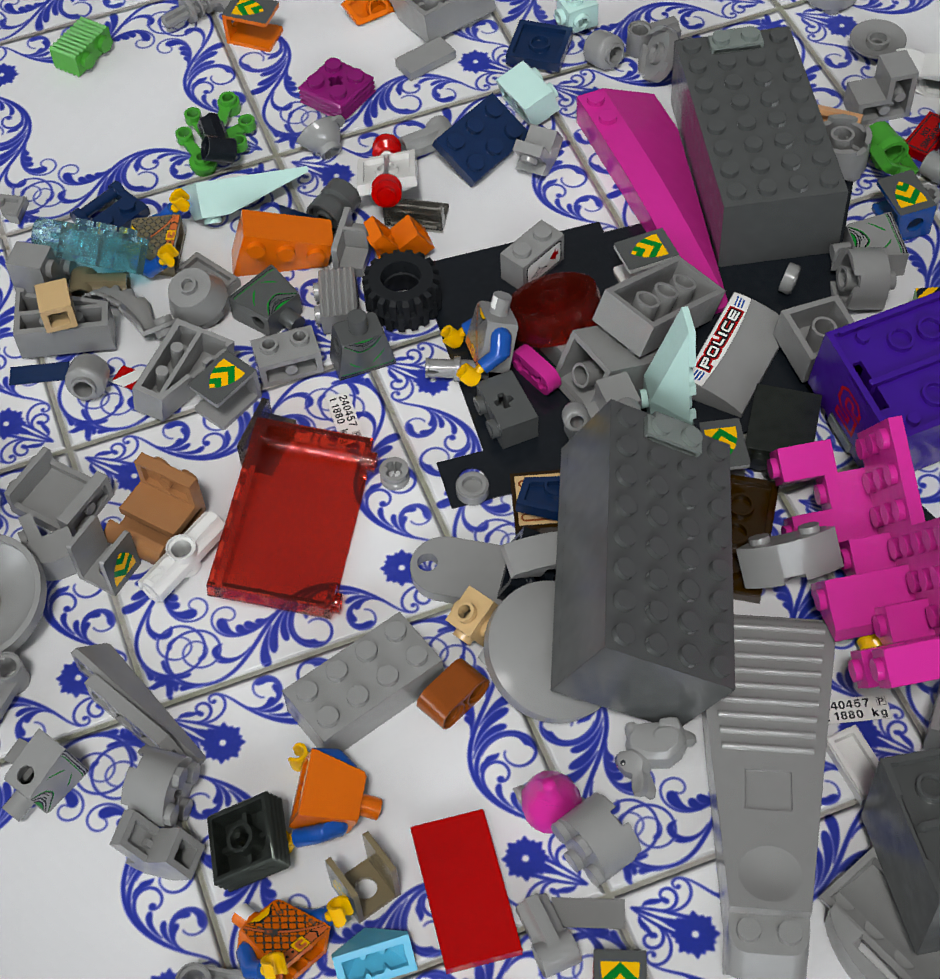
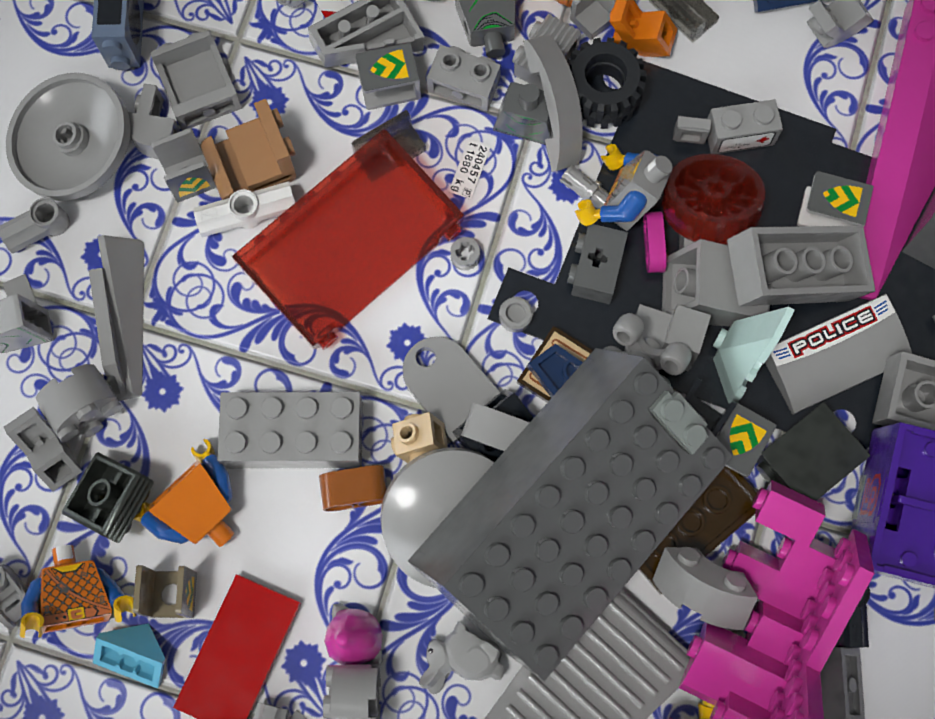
camera: 35 degrees right, 20 degrees up
none -> light grey slope [523,35,583,172]
none -> light grey tile [673,116,711,144]

